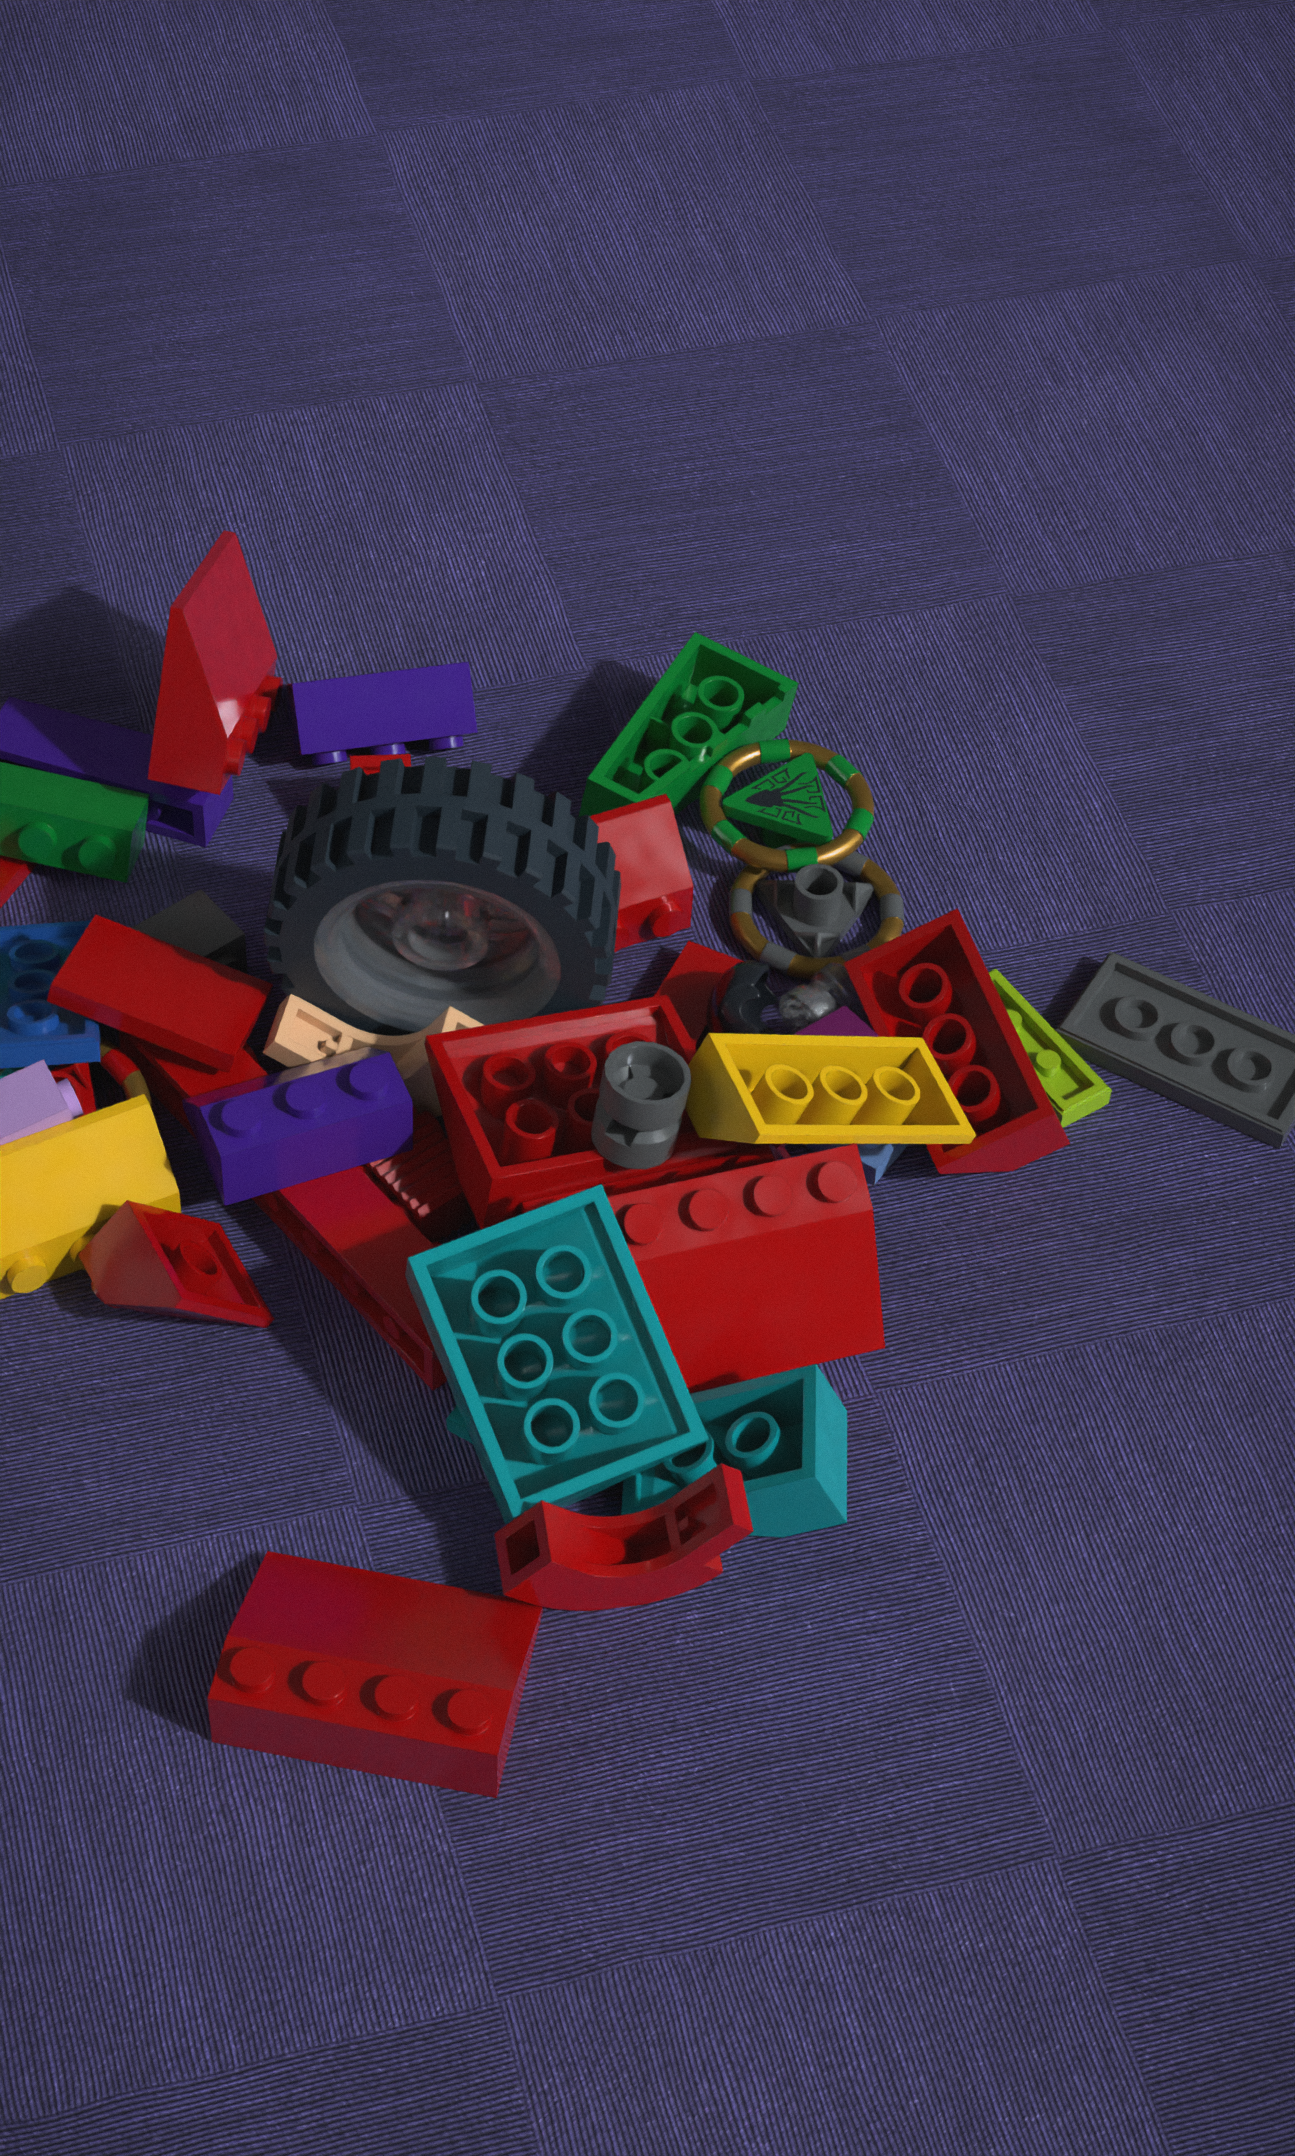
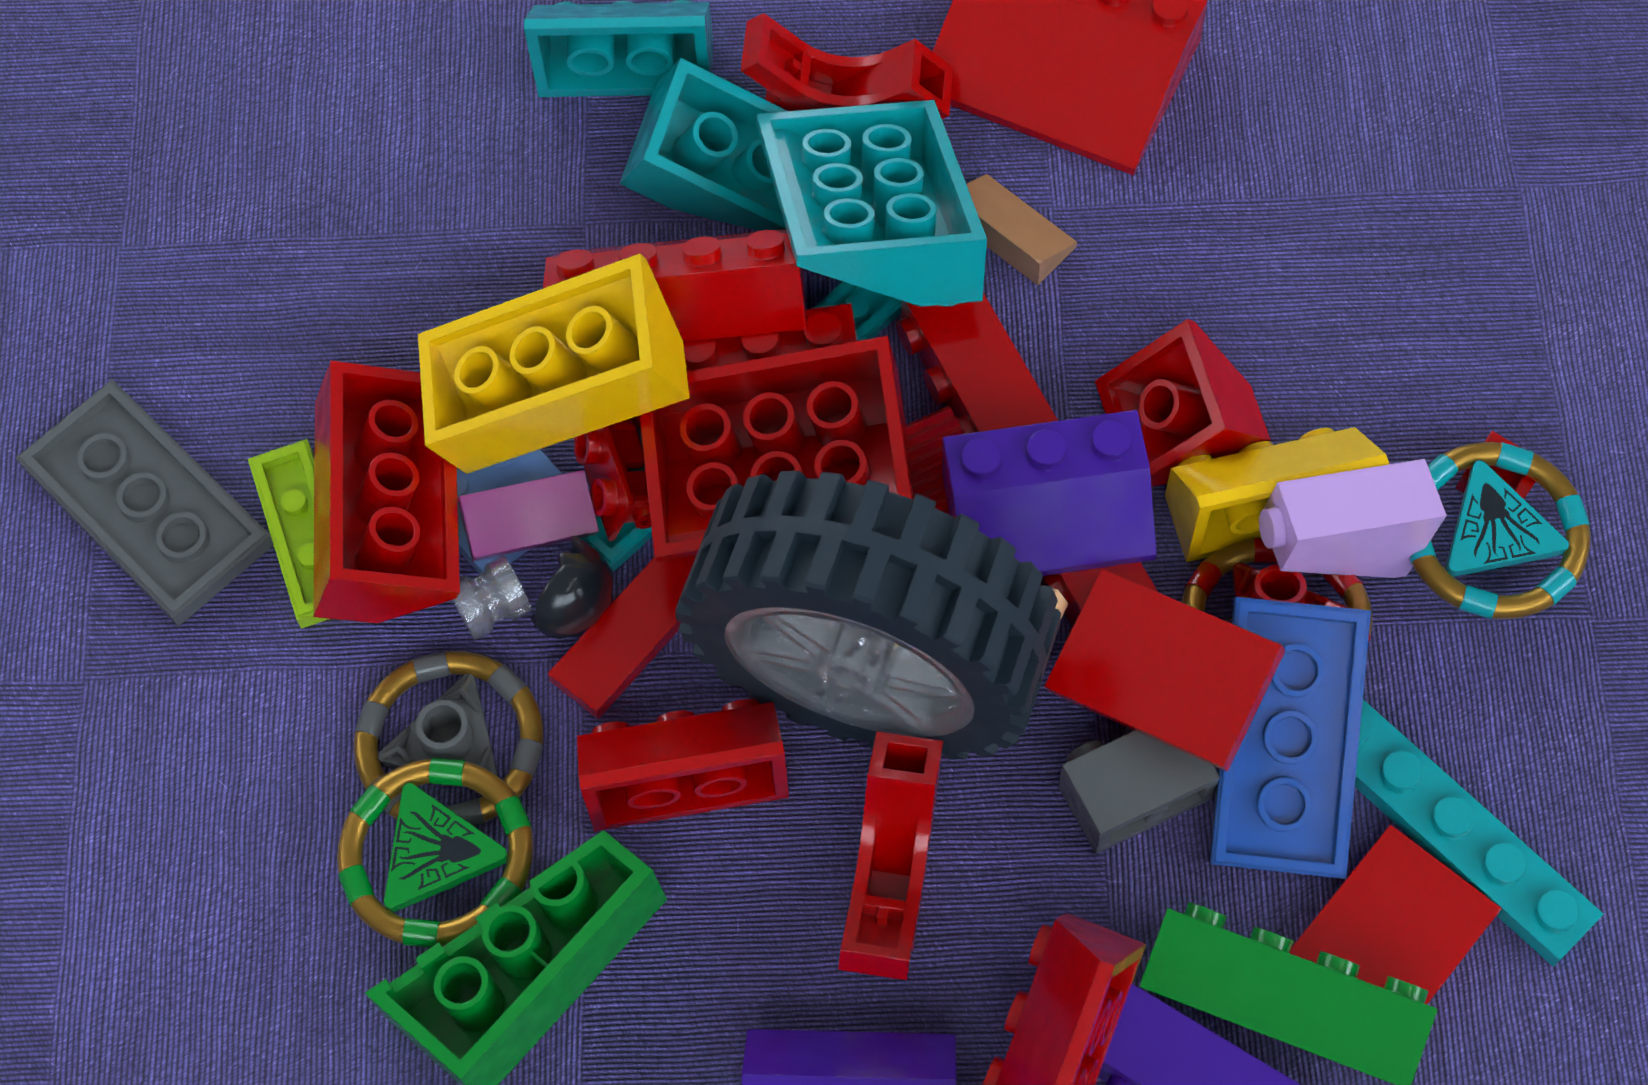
camera: 160 degrees left, 15 degrees up
dark grey wheel [591,1041,691,1169] -> none
none -> teal slope [524,0,713,97]
none -> medium nougat slope [967,174,1077,286]

